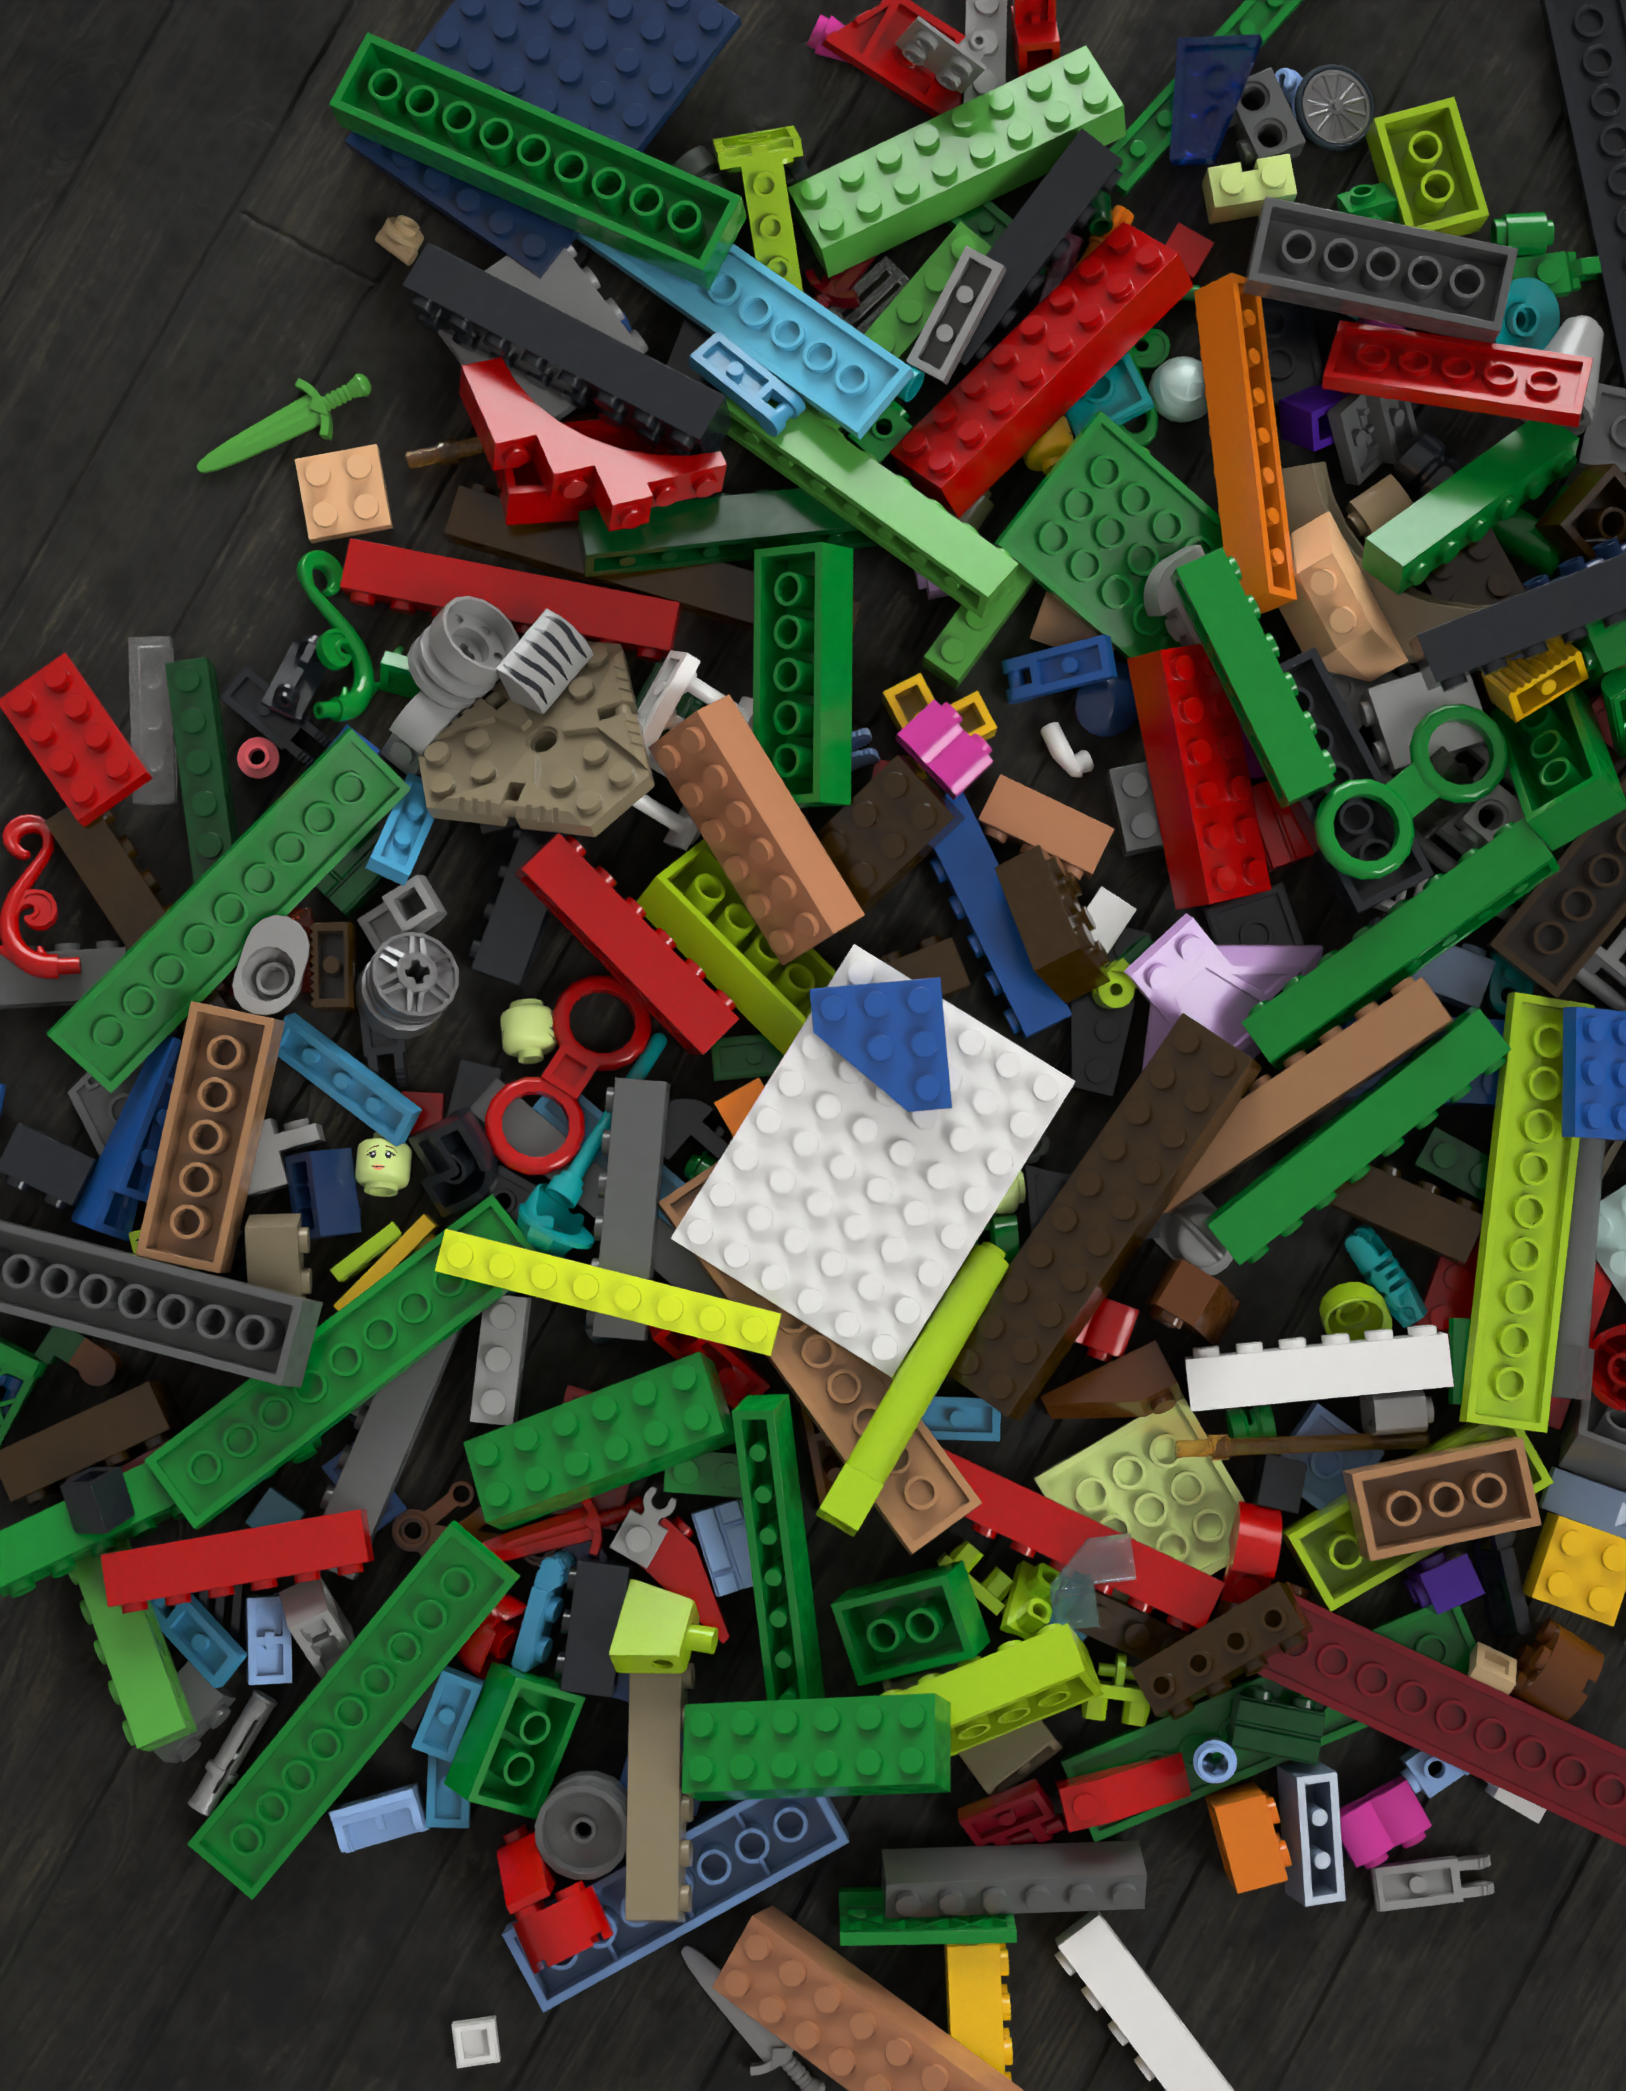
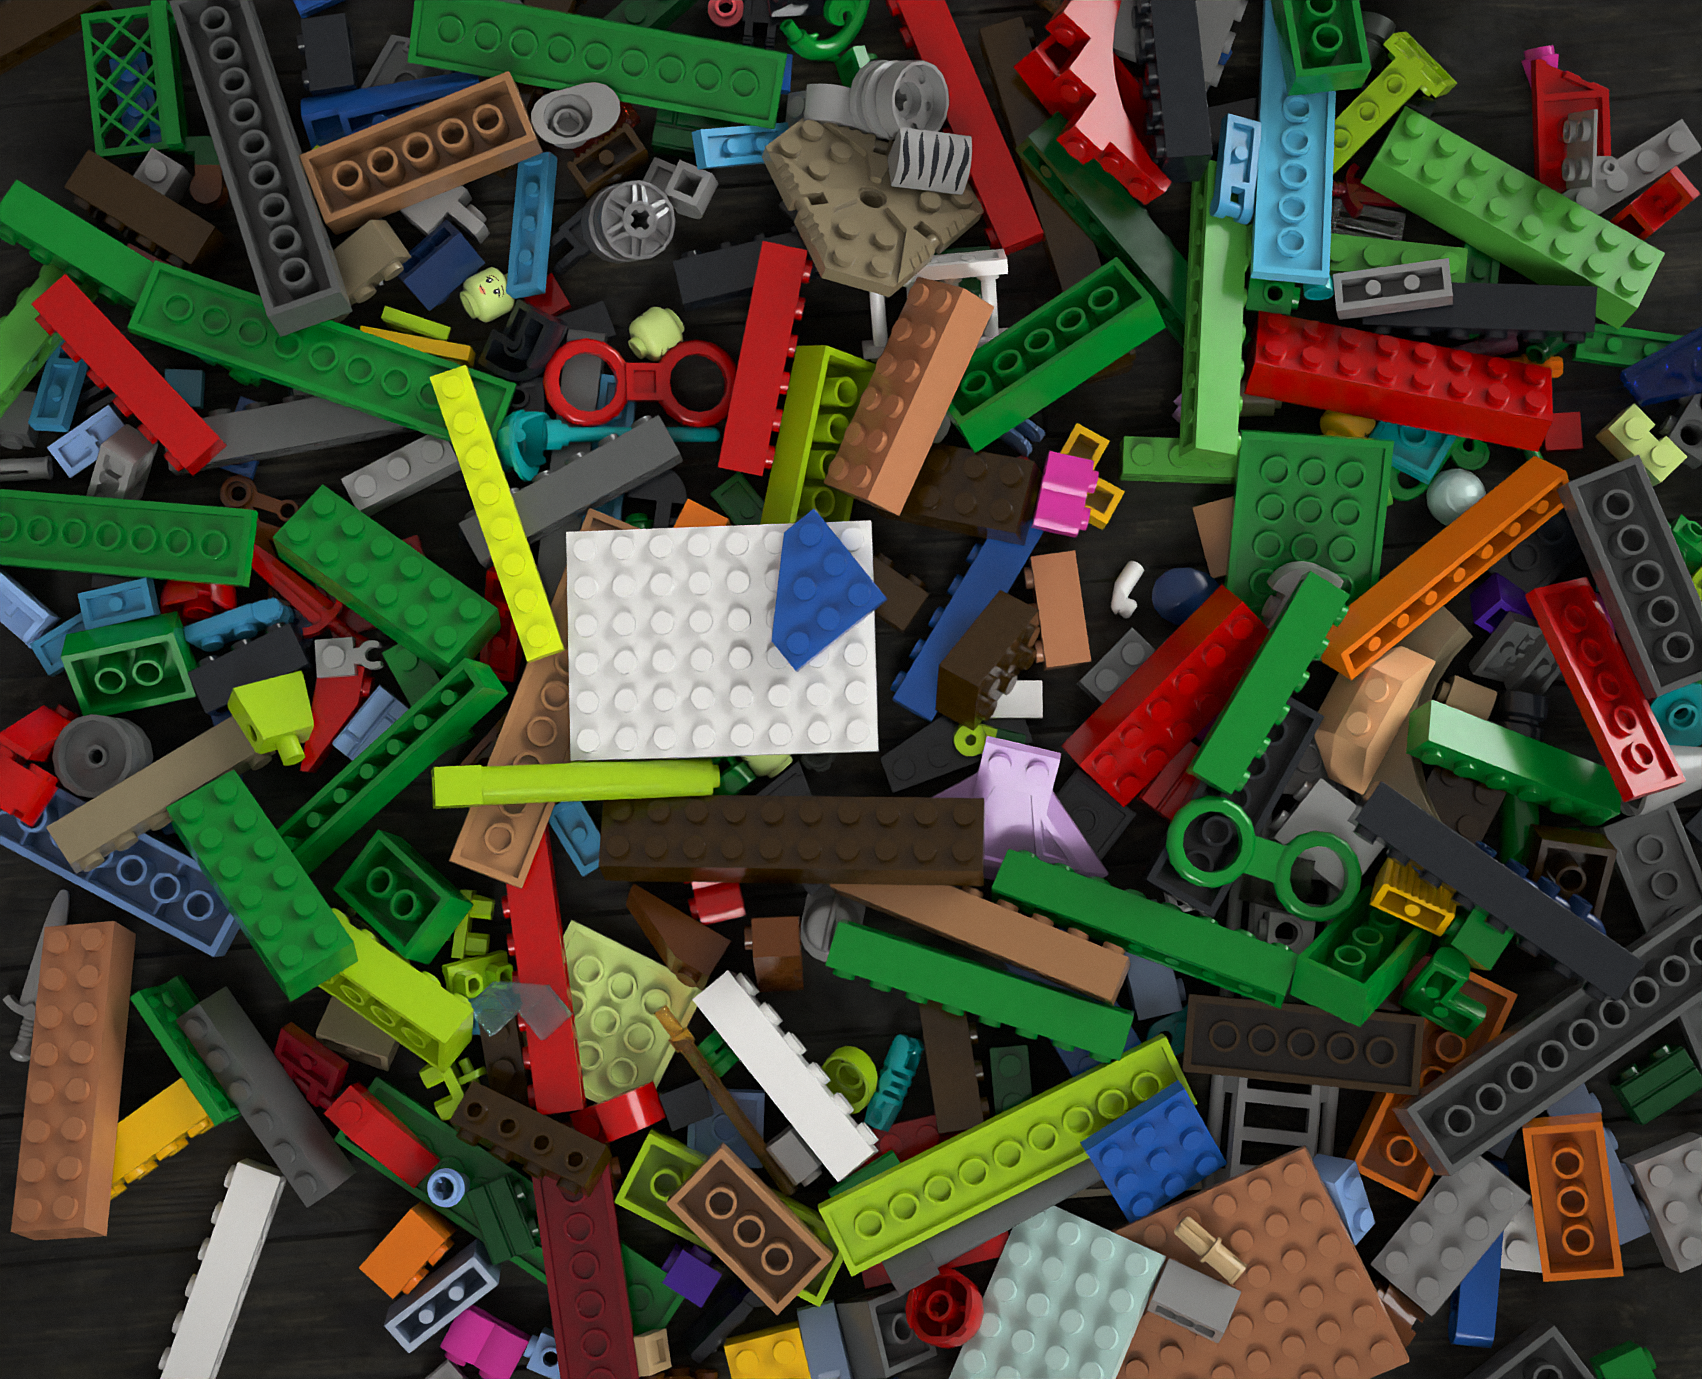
camera: 55 degrees right, 0 degrees up
black panel [60,1467,135,1534] -> none
blue plate [1001,634,1118,704] -> none
none -> light grey brick [133,148,193,204]

